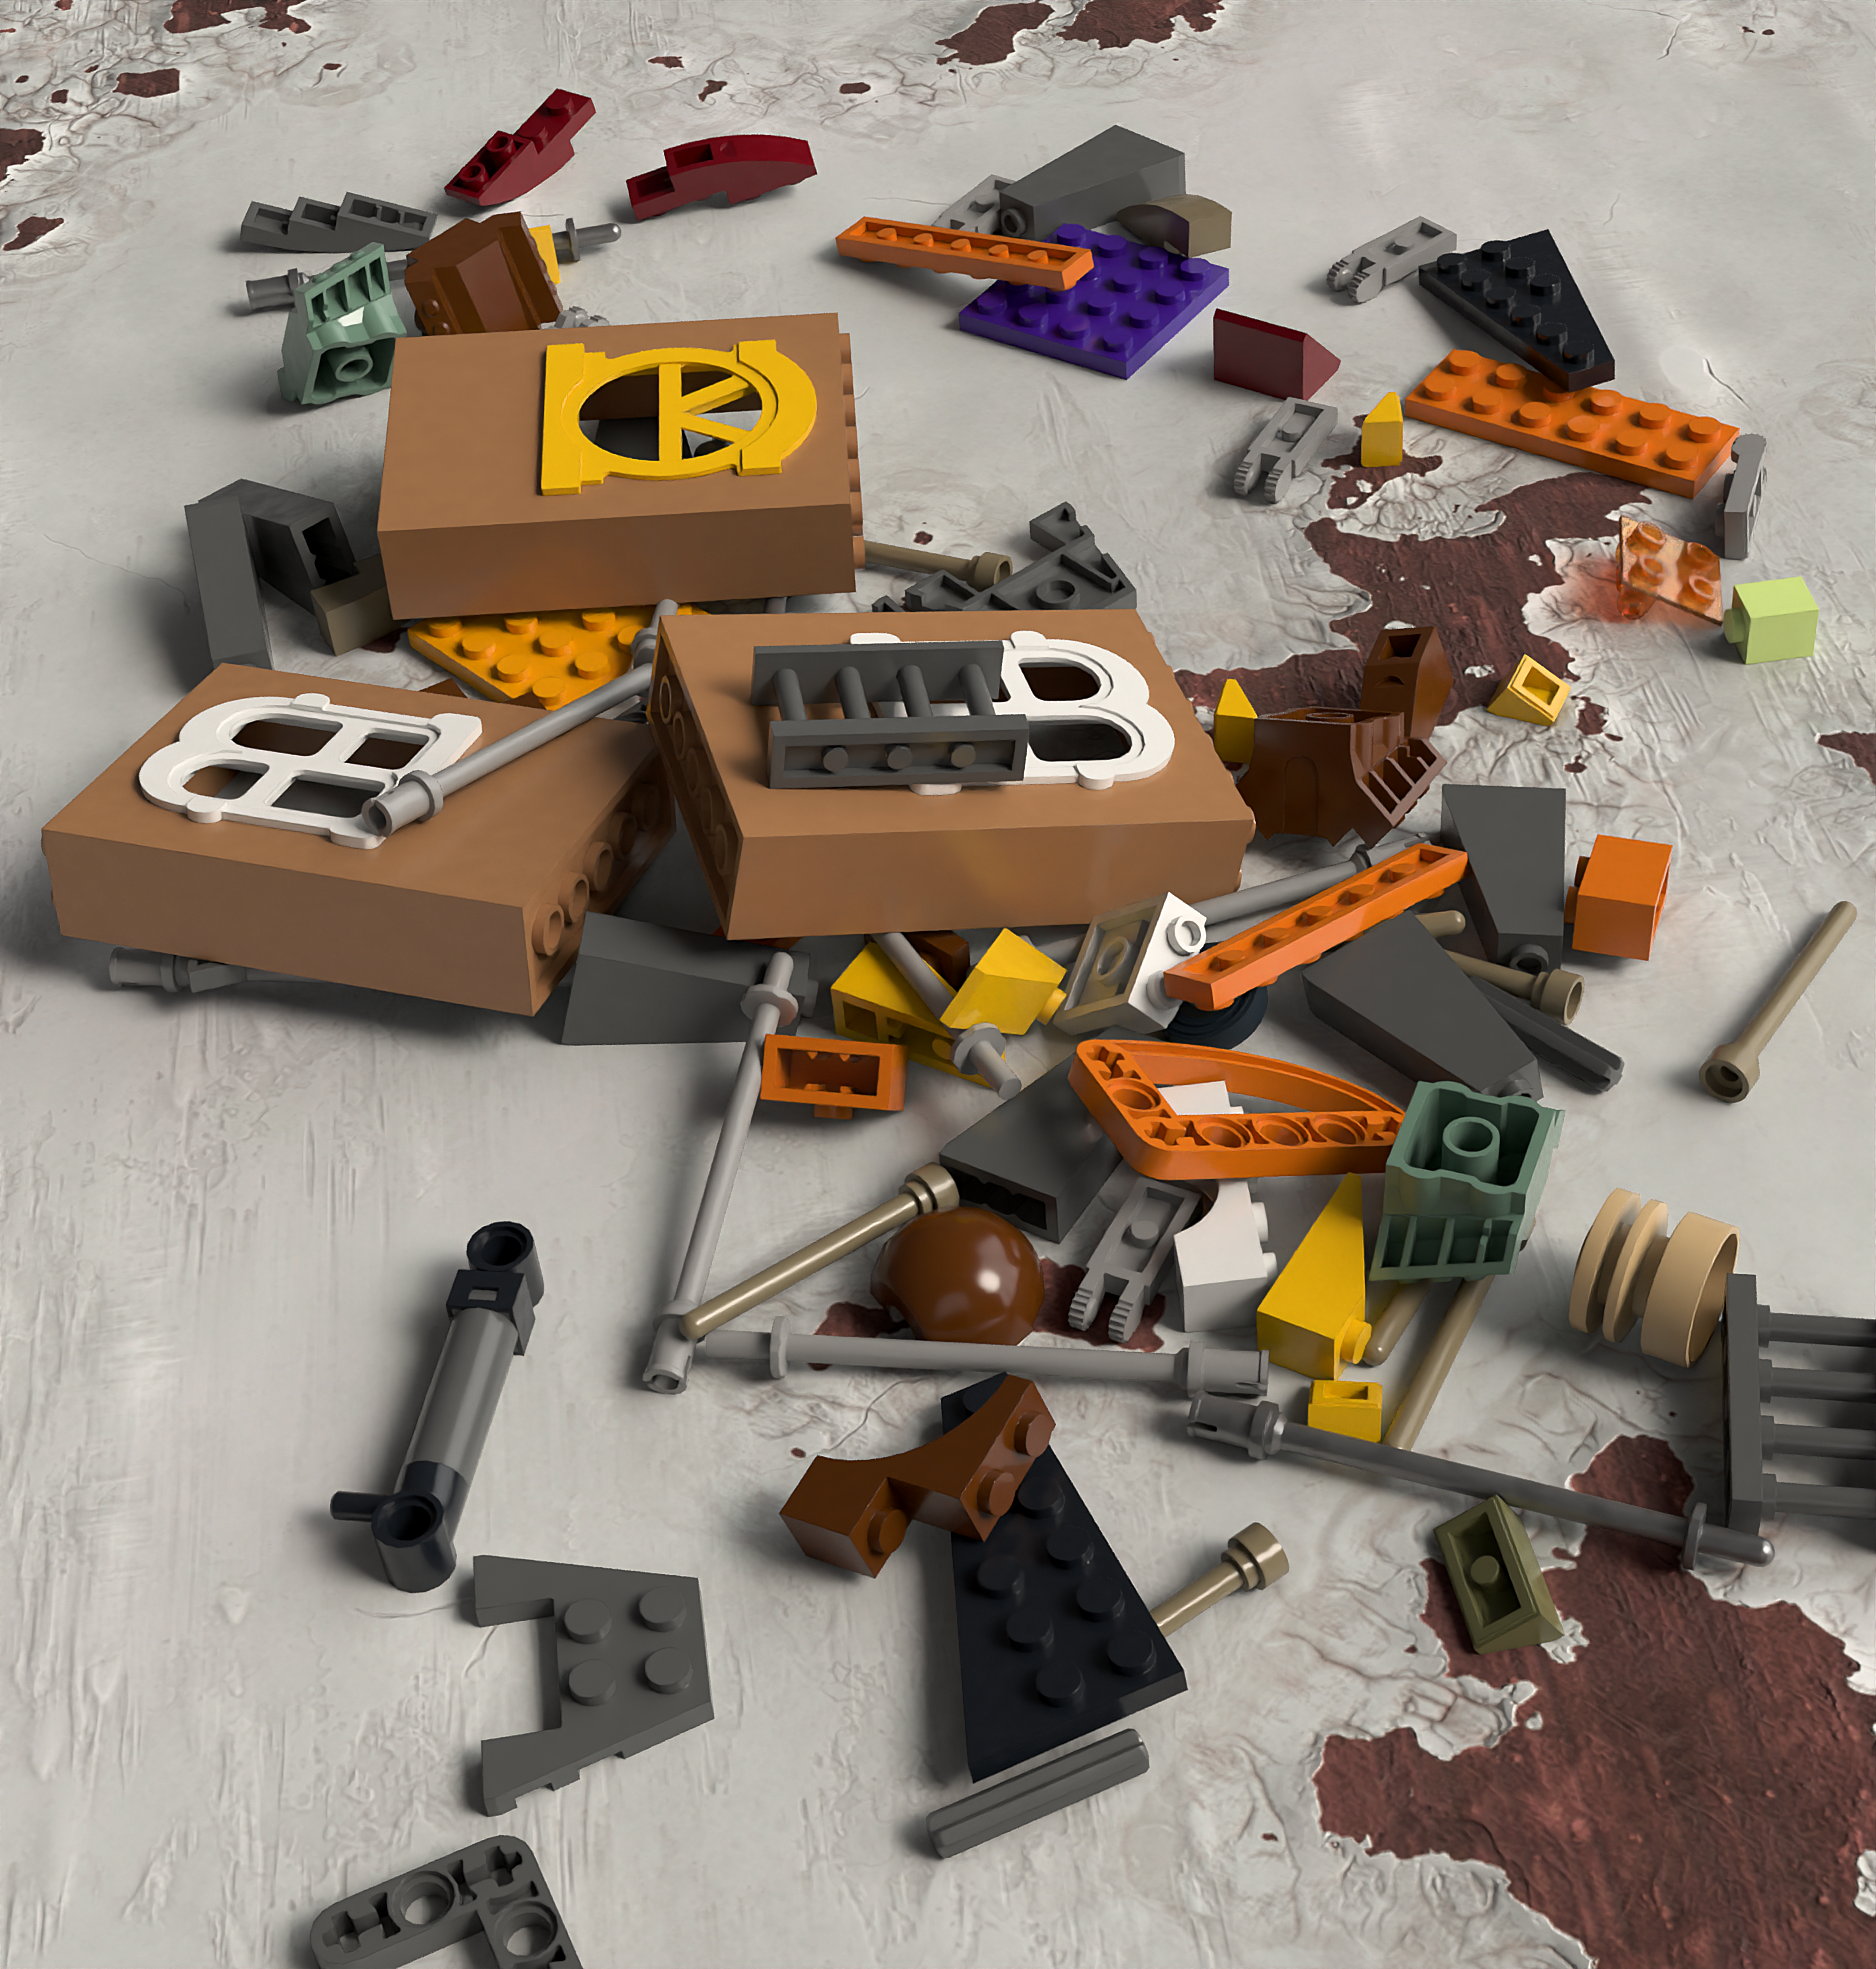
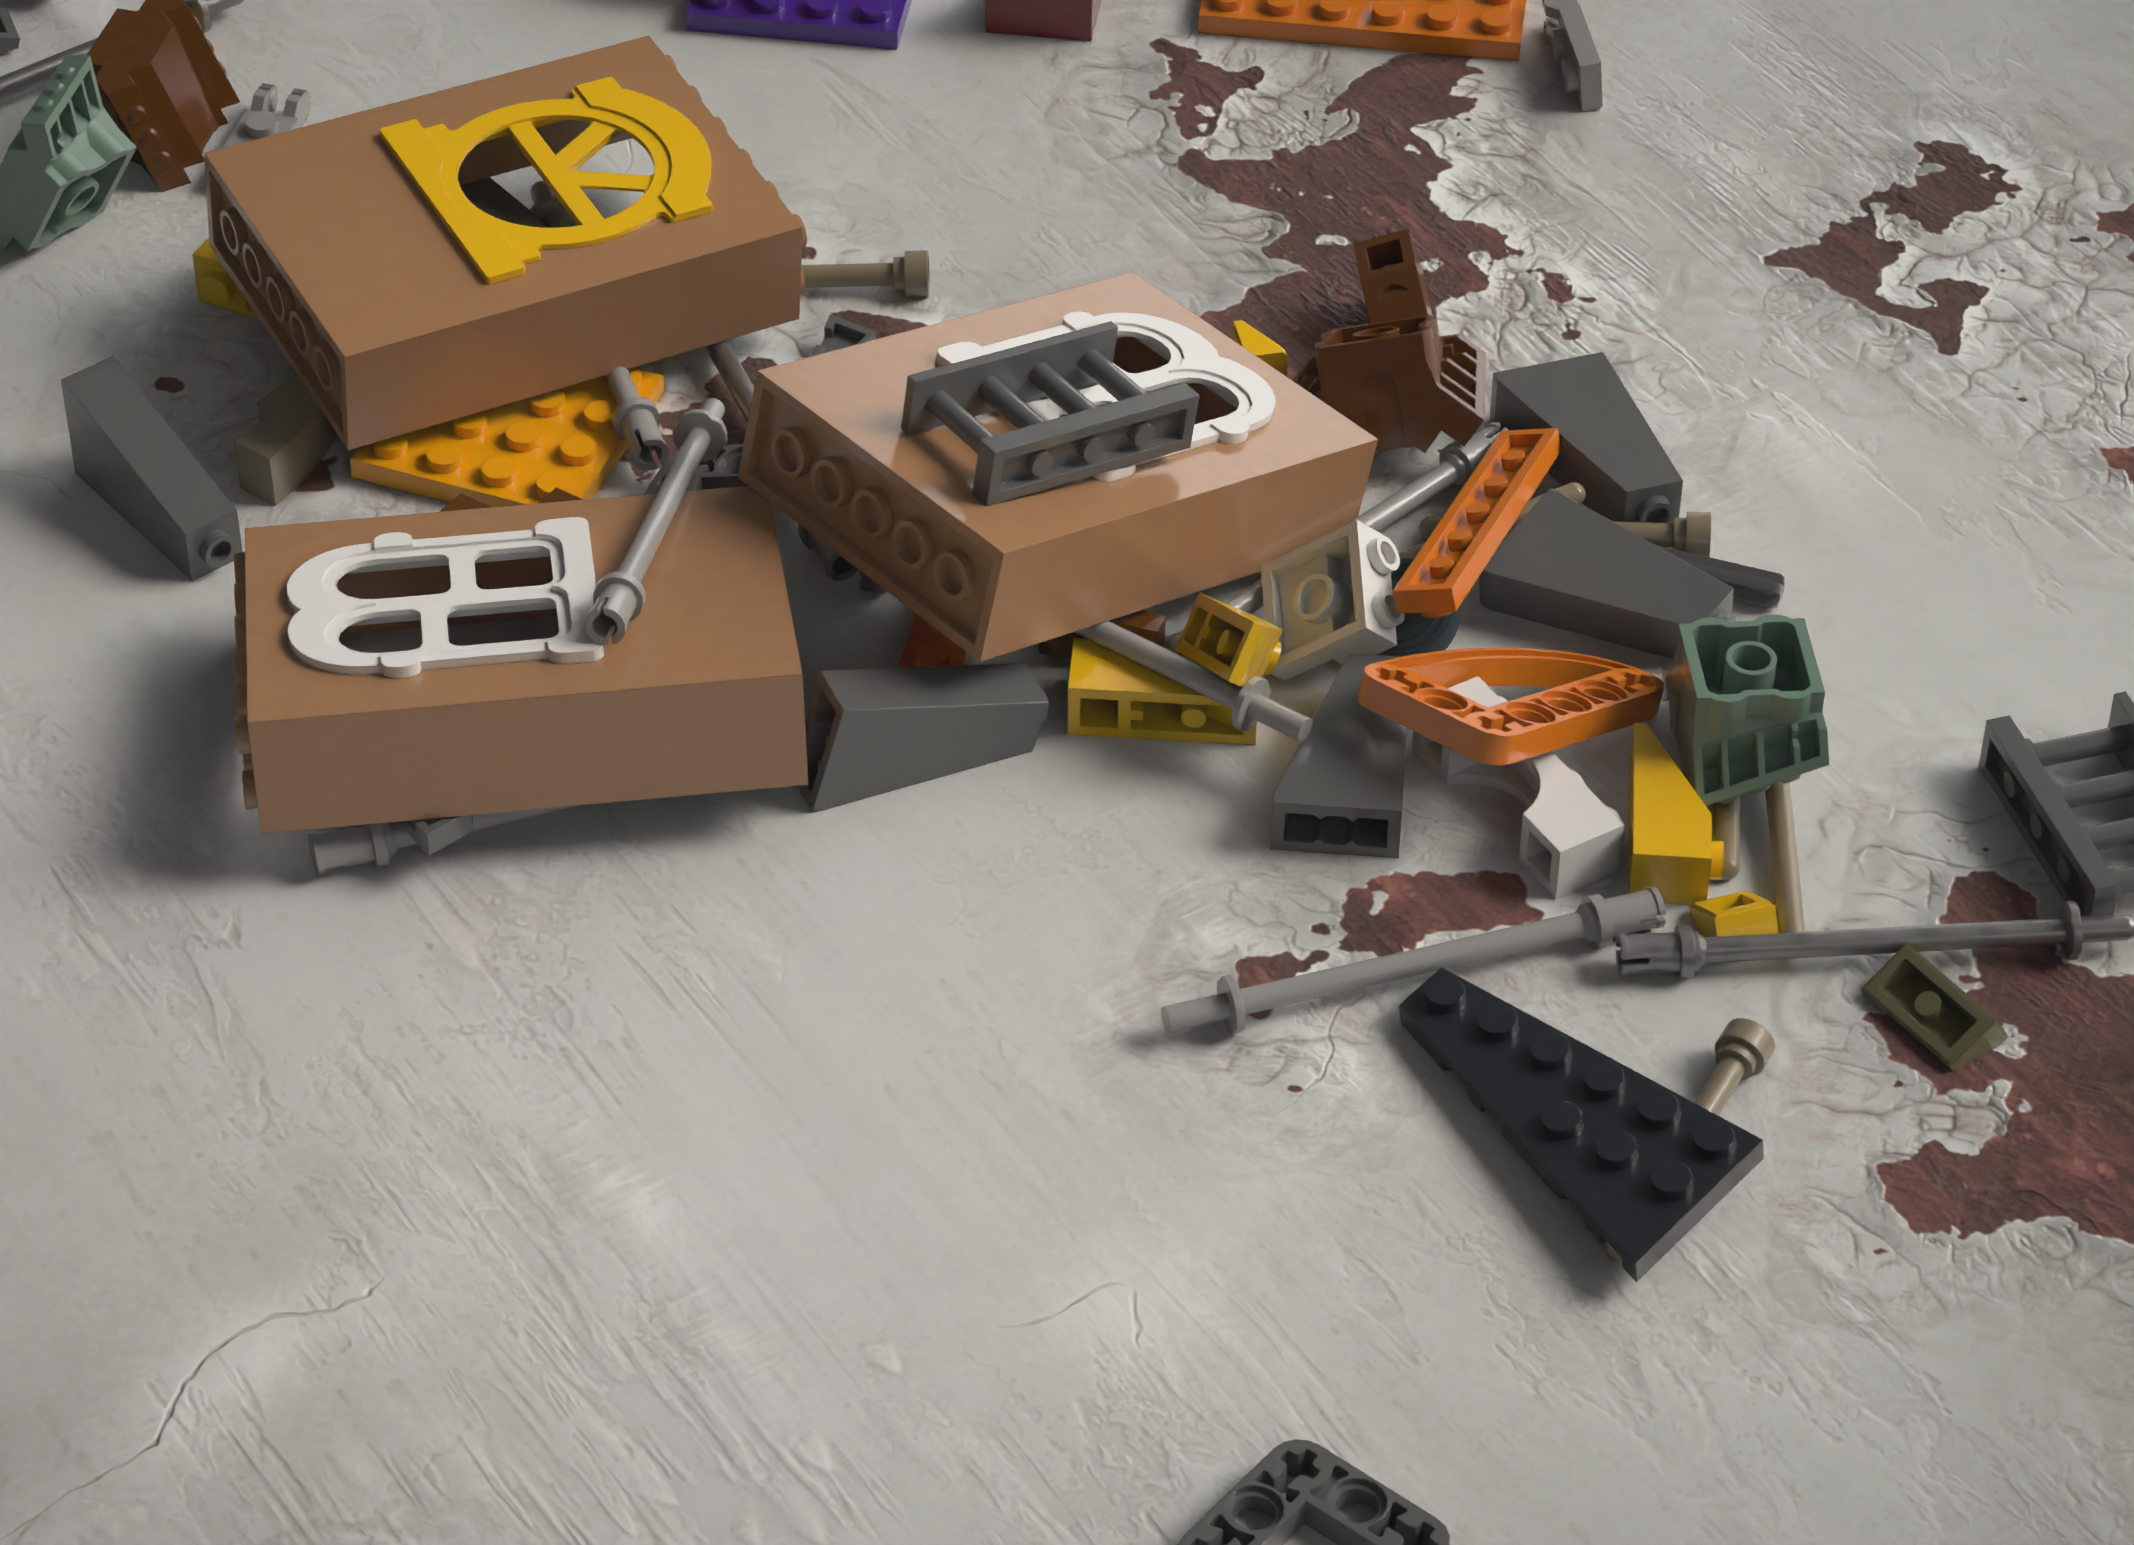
camera: 30 degrees left, 0 degrees up
dark grey slope [198,478,356,617] -> none
black piece [330,1221,544,1593] -> none
dark grey wing [473,1555,715,1817] -> none
light grey bar [642,952,799,1395] -> none
dark tan piece [679,1162,959,1339] -> none
orange brick [760,1034,909,1120] -> none
reddish brown arch [779,1374,1056,1579] -> none
reddish brown cylinder [870,1205,1045,1346] -> none
dark grey wing [905,501,1137,612] -> none
dark grey axle [926,1728,1150,1858] -> none
light grey hinge [1068,1176,1203,1344] -> none
light grey hinge [1233,397,1338,503] -> none
yellow slope [1361,392,1403,467] -> none
yellow slope [1486,654,1571,726] -> none
orange brick [1564,834,1673,961] -> none
tan wheel [1568,1188,1740,1368] -> none
clear orange hinge [1615,514,1723,627] -> none
dark tan piece [1699,901,1857,1103] -> none
yellowish green brick [1723,576,1819,665] -> none

